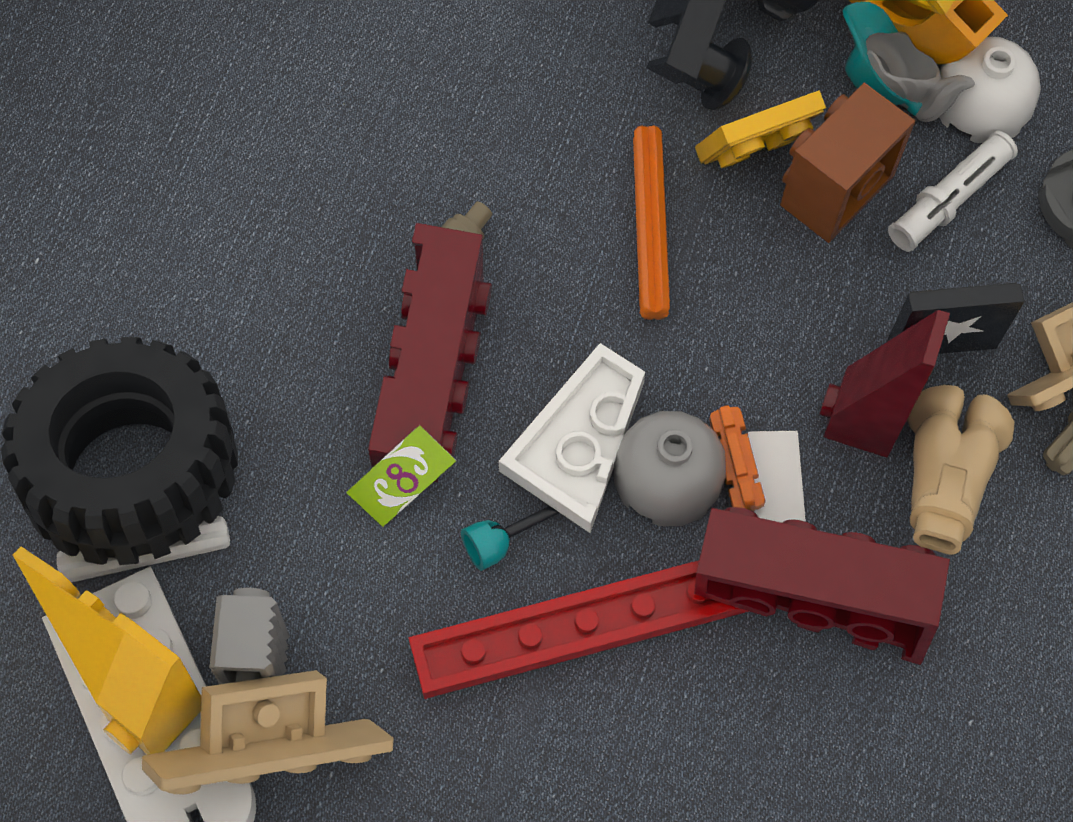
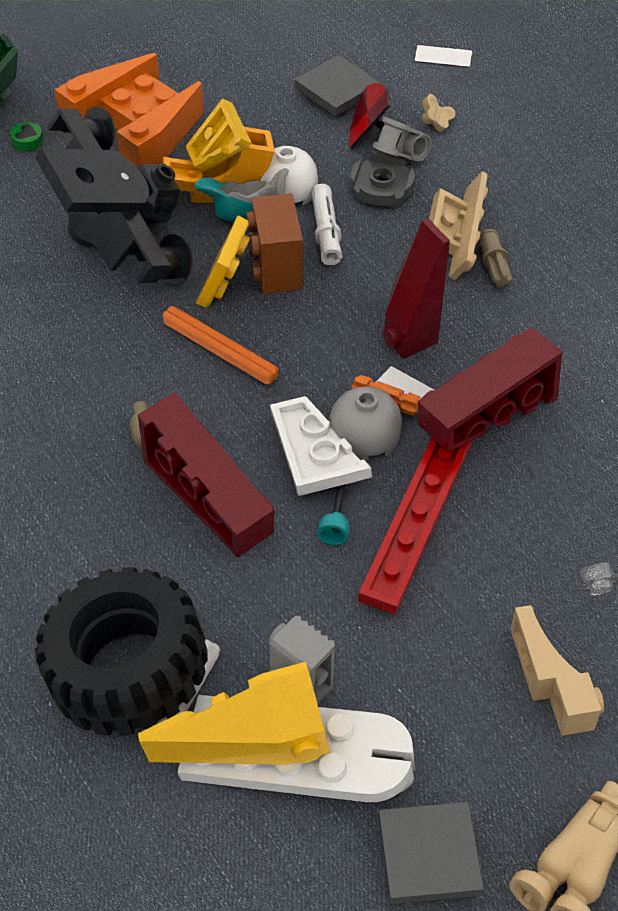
camera: 50 degrees left, 15 degrees down
tan bracket [142,670,394,794] -> none
lime sticker [346,425,457,527] -> none
black tile [887,282,1025,354] -> none
tan piece [907,385,1015,555] -> none

